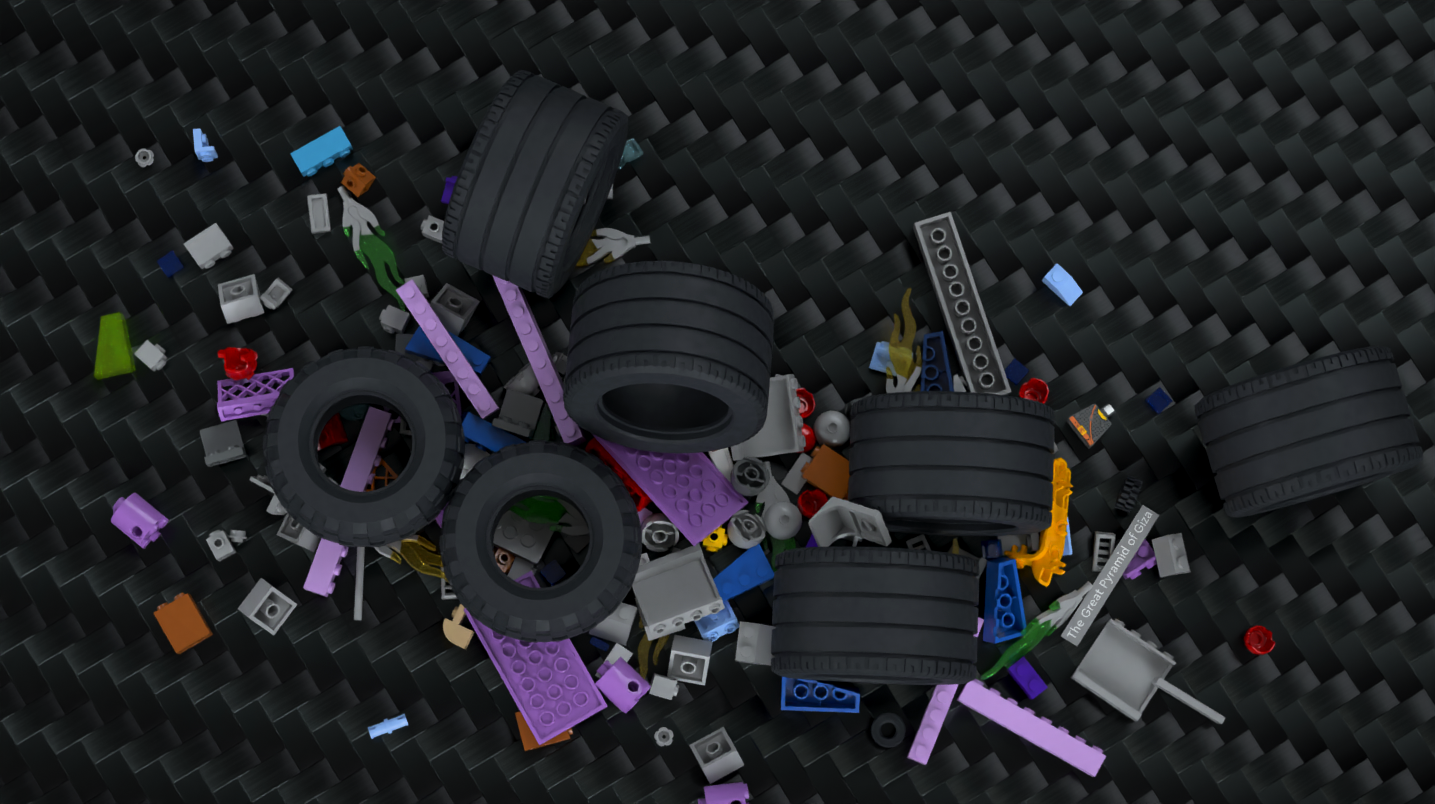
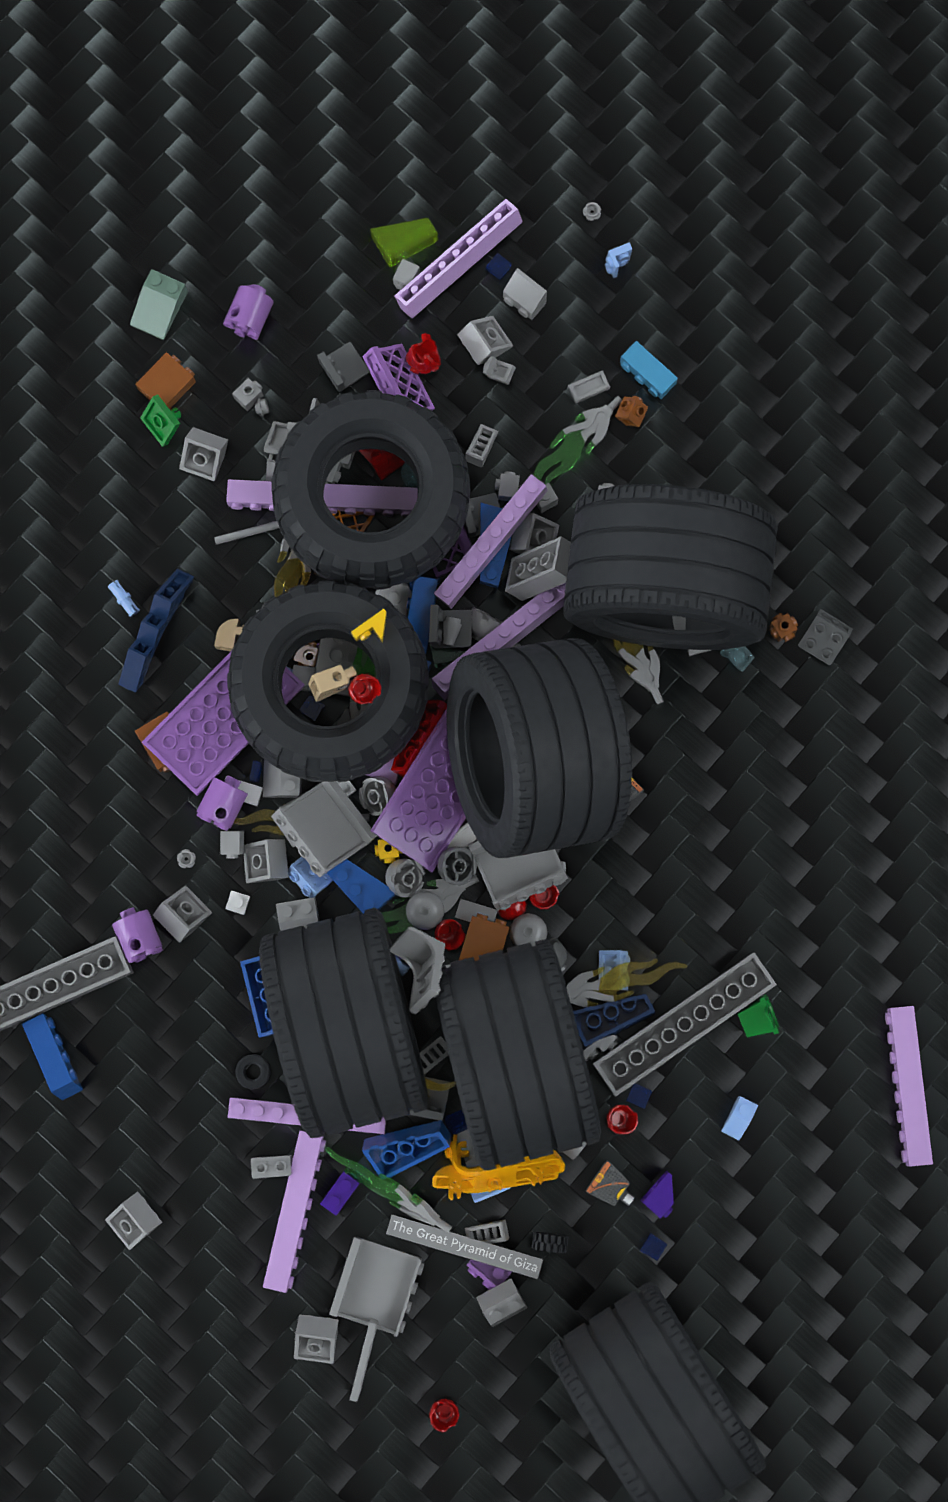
camera: 80 degrees right, 0 degrees up
none -> dark blue arch [118,569,194,692]
none -> sand green slope [130,269,188,340]
none -> green tile [140,395,181,447]
none -> white plate [225,891,250,915]
none -> light grey bracket [251,1155,293,1178]
none -> light grey tile [264,421,288,455]
none -> light grey slope [294,1314,338,1364]
none -> tan torso [308,665,357,702]
none -> red hair [348,674,381,704]
none -> yellow slope [351,609,387,642]
none -> lavender brick [395,199,523,318]
none -> light grey cone [443,617,462,646]
none -> light grey slope [465,424,498,467]
none -> light grey brick [505,537,571,601]
none -> dark purple slope [640,1171,674,1219]
none -> green container [738,994,779,1037]
none -> dark orange brick [769,613,798,643]
none -> dark grey bracket [798,609,853,665]
none -> lavender brick [885,1006,933,1167]

